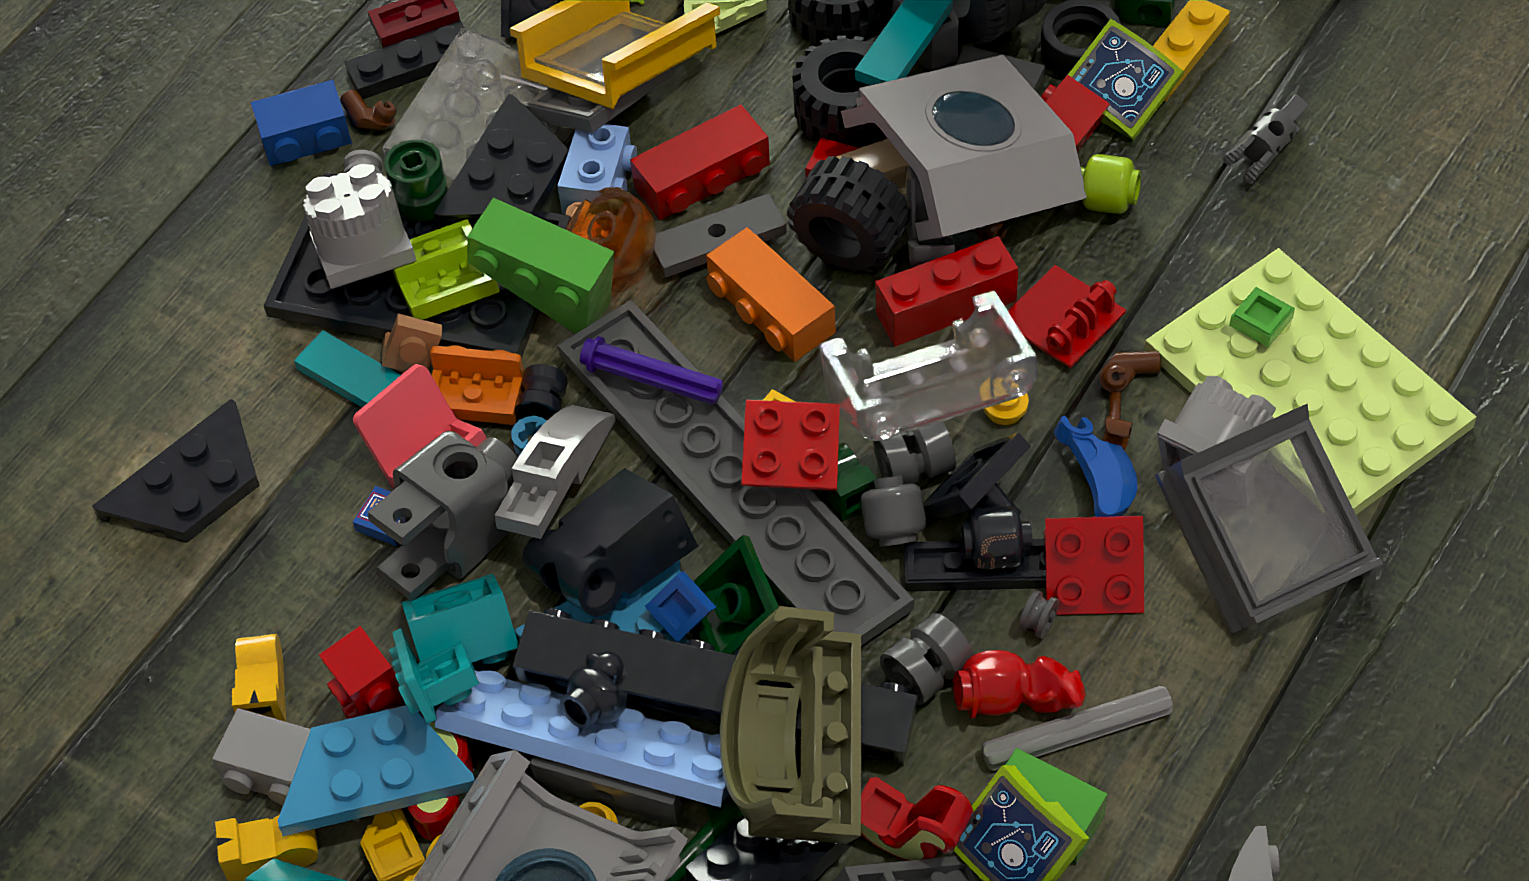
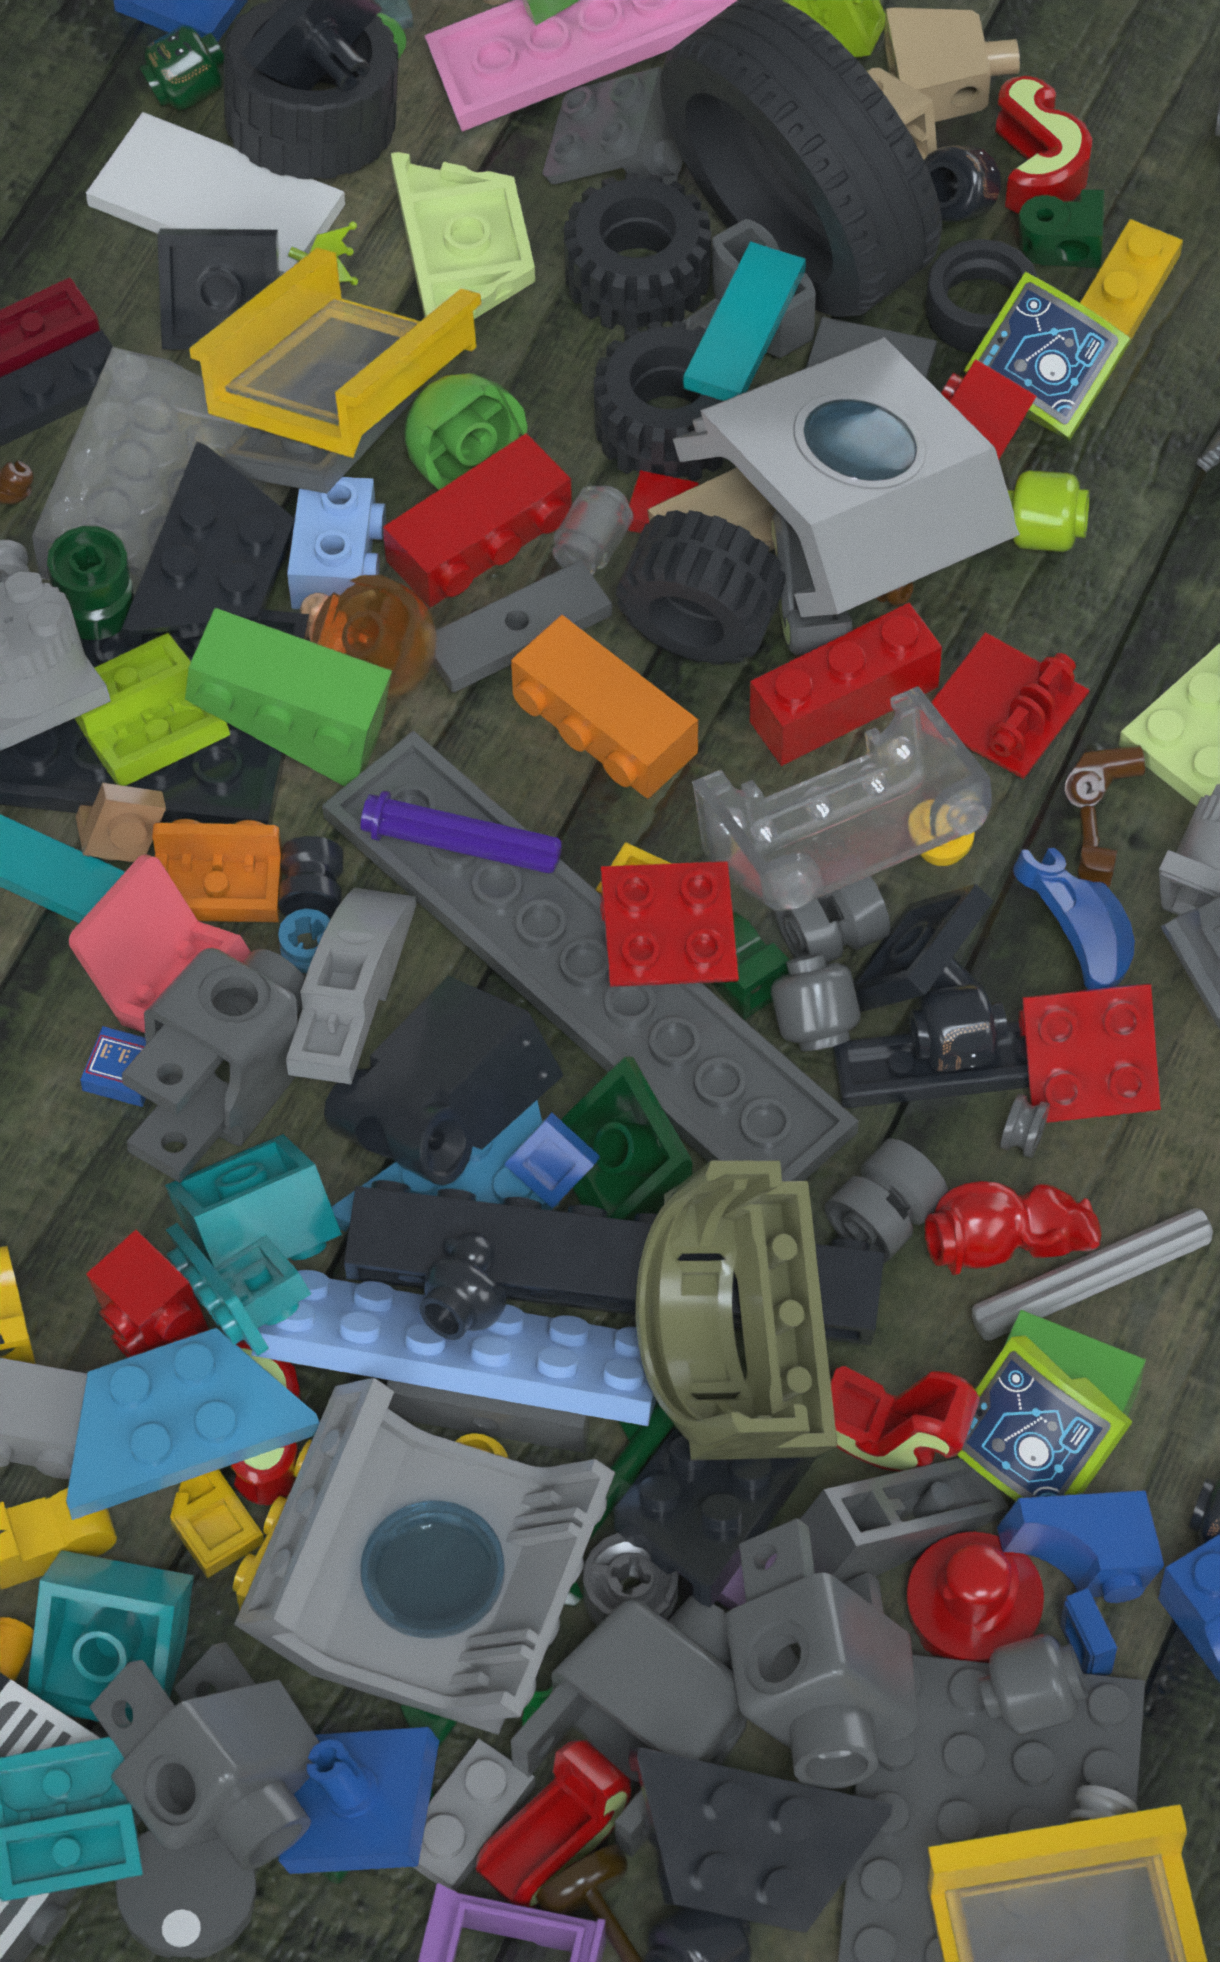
camera: 10 degrees left, 5 degrees up
none -> bright green cylinder [404,373,528,490]
none -> clear brick [553,485,634,575]

